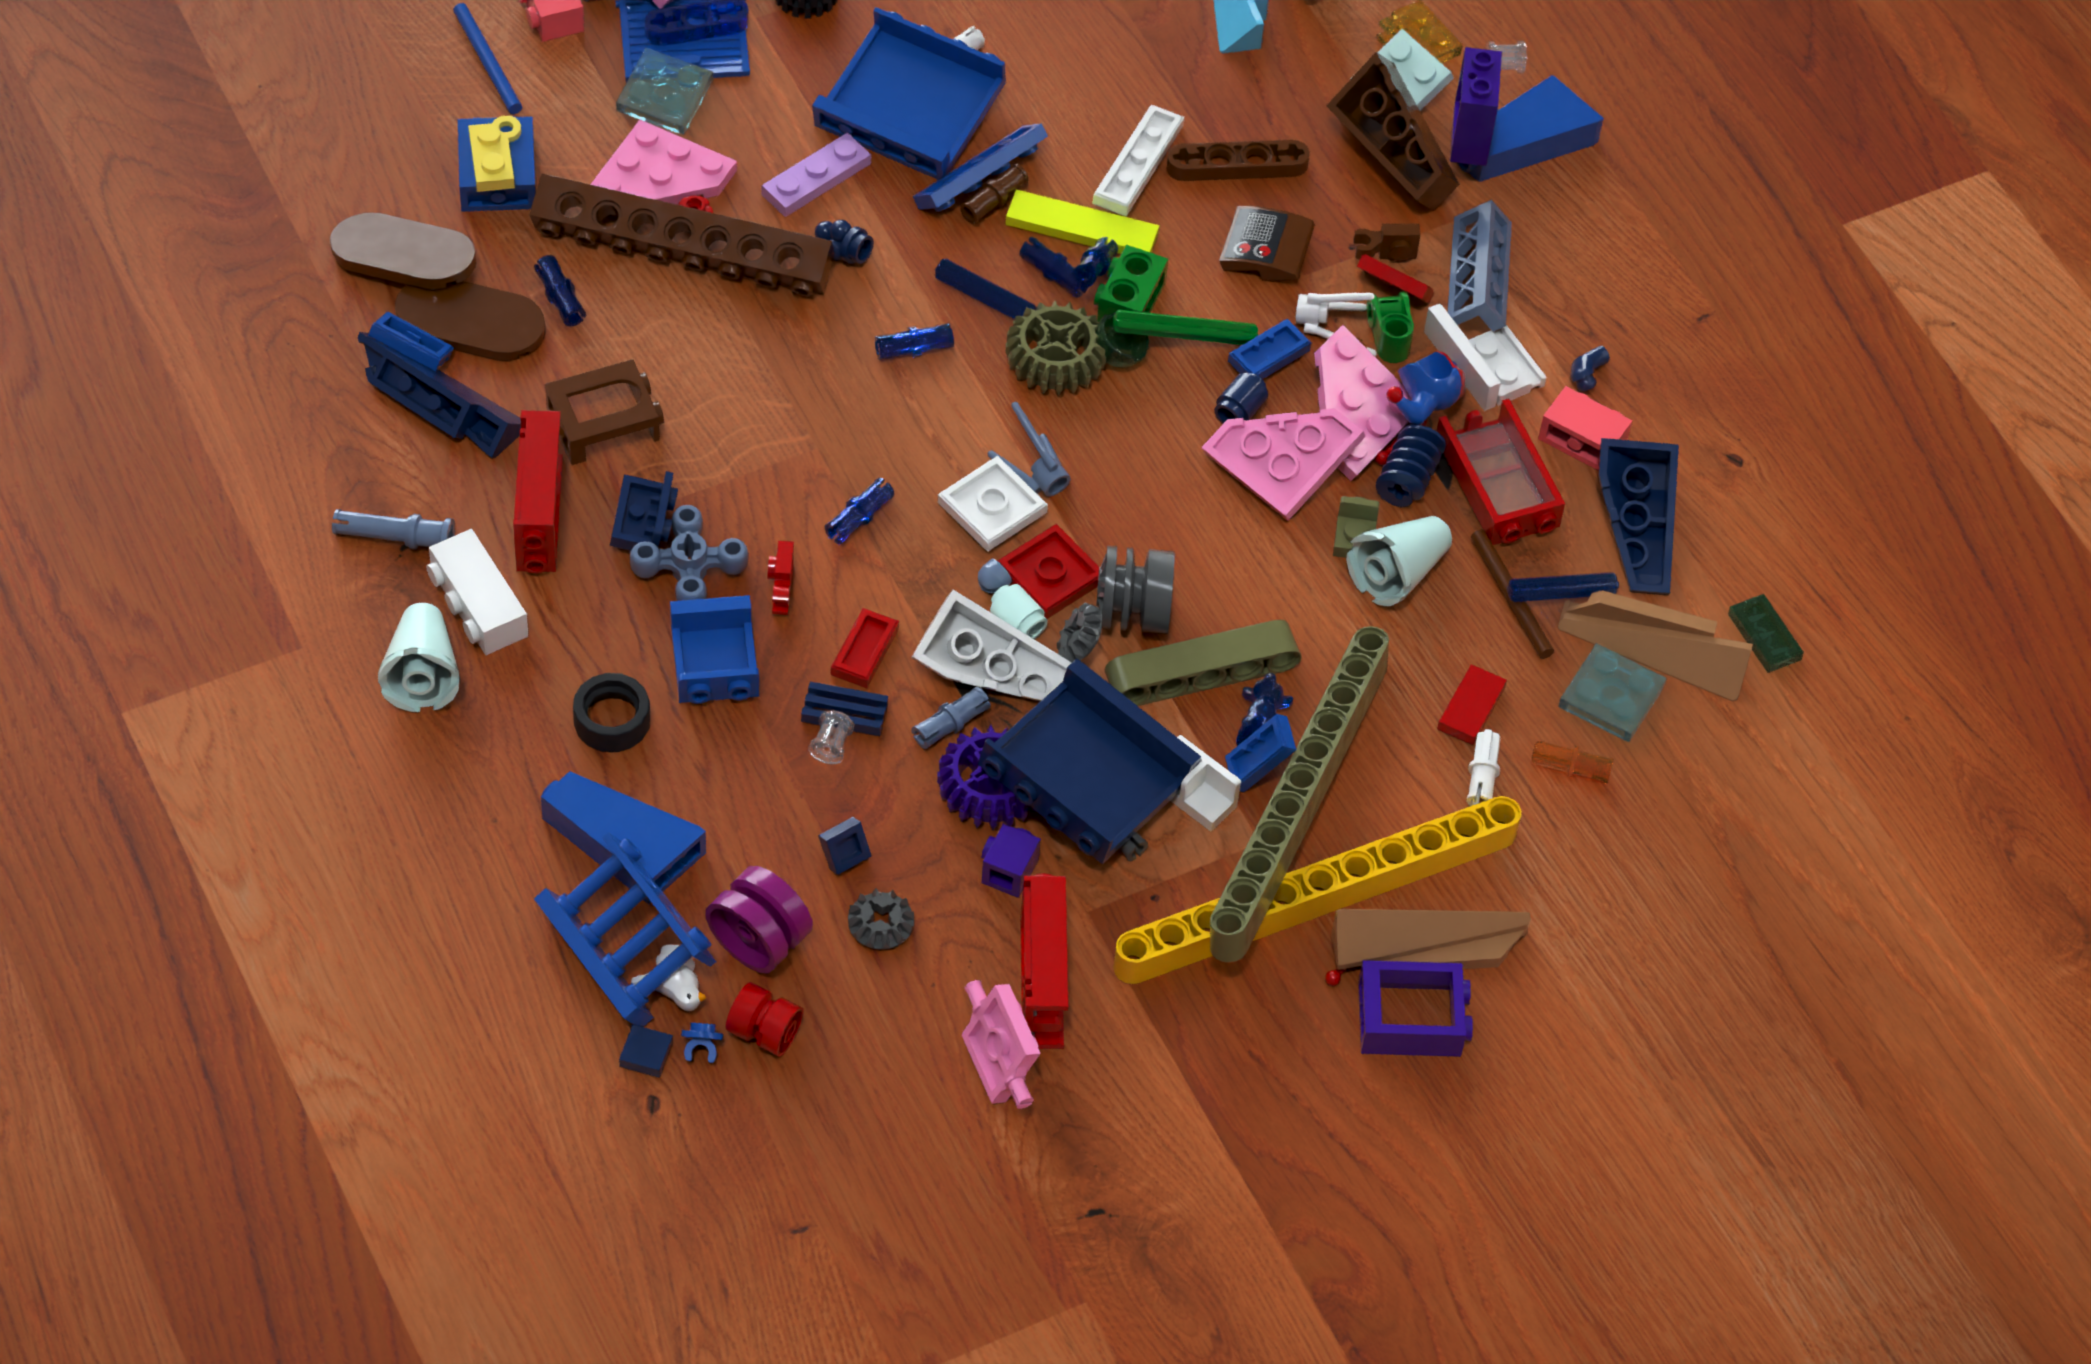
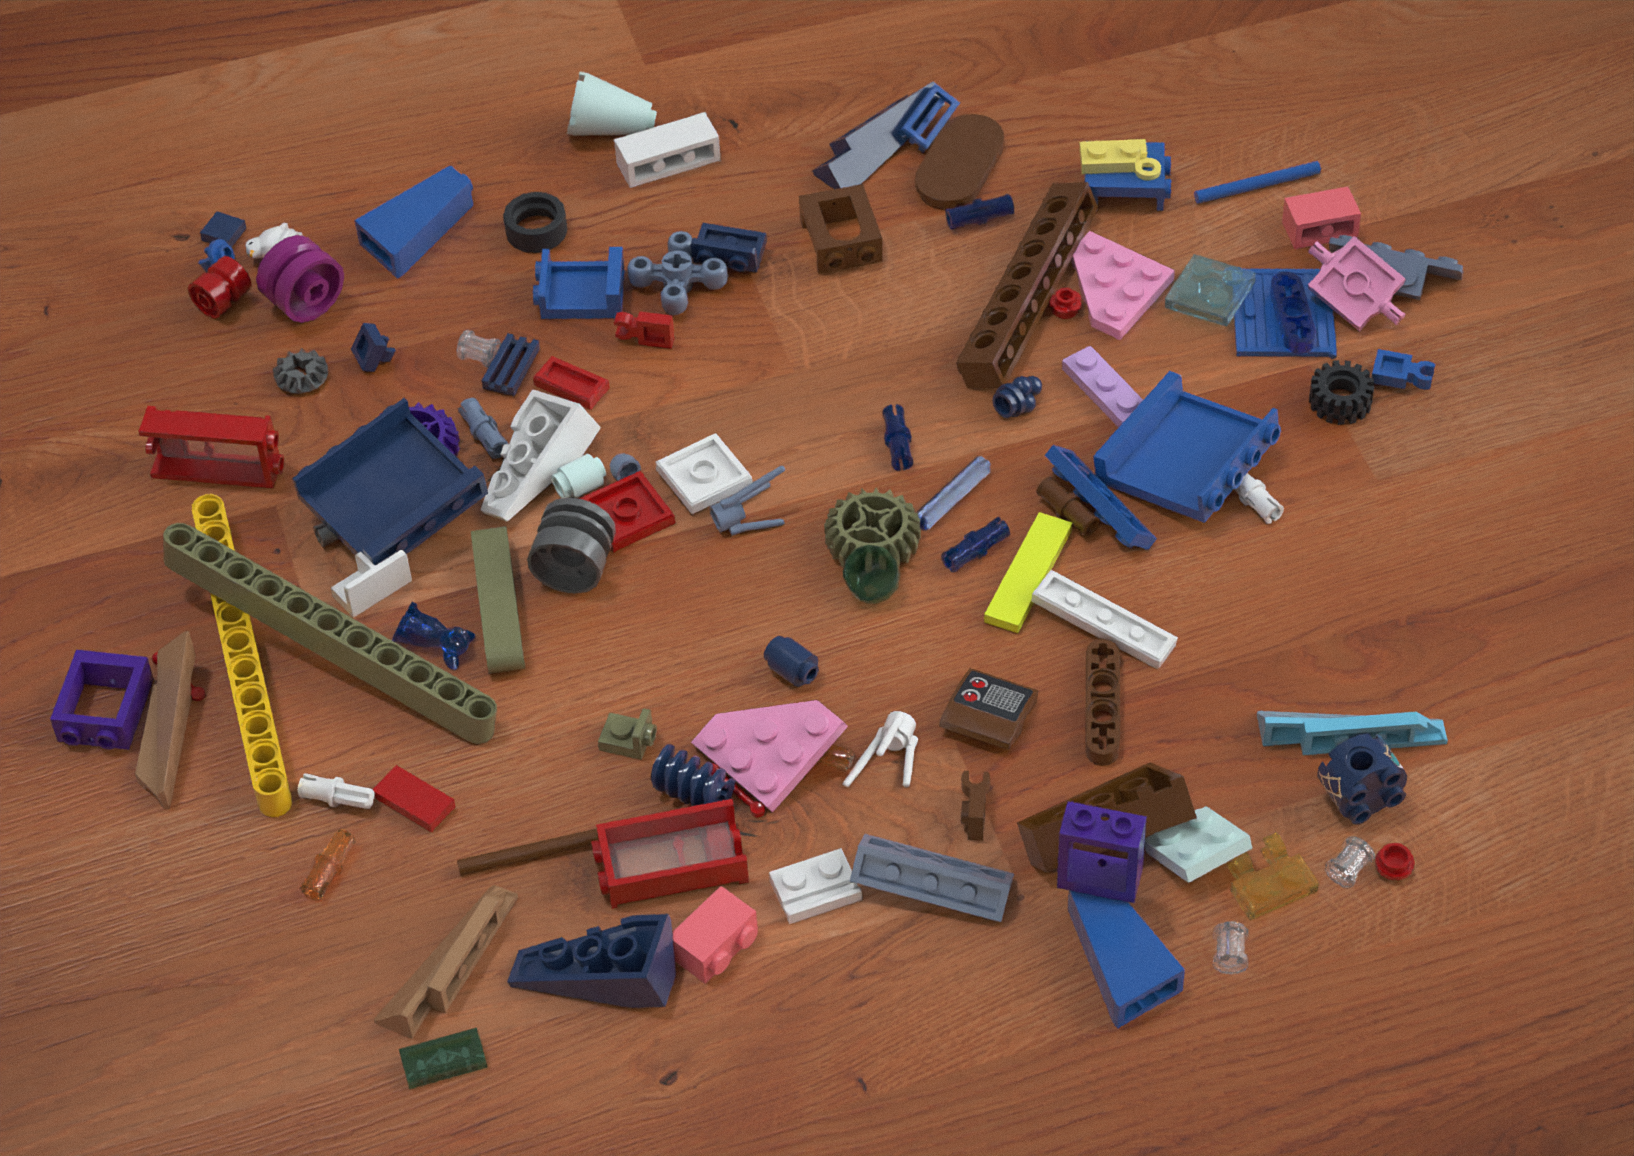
camera: 105 degrees right, 5 degrees down
tile [330,213,476,289] -> none
sand blue pin [332,509,455,550] -> none
red door [513,410,563,573] -> none
blue fence [534,833,716,1027] -> none
clear blue pin [824,477,895,544] -> none
bright pink plate [961,980,1041,1109] -> none
dark purple brick [981,824,1041,898] -> none
dark grey gear [1056,602,1102,662] -> none
clear blue pin [1073,237,1118,287] -> none
green brick [1094,244,1168,336] -> none
green axle [1113,310,1258,345] -> none
bright pink plate [1201,408,1366,521] -> none
blue plate [1225,714,1297,792] -> none
blue plate [1228,319,1311,379] -> none
light aqua cone [1346,516,1452,606] -> none
red tile [1356,254,1435,304] -> none
green piece [1366,292,1414,363] -> none
blue piece [1386,351,1466,425] -> none
white tile [1424,303,1501,411] -> none
clear blue axle [1507,572,1619,602] -> none
clear light blue plate [1558,643,1667,742] -> none
dark blue arm [1570,345,1610,392] -> none

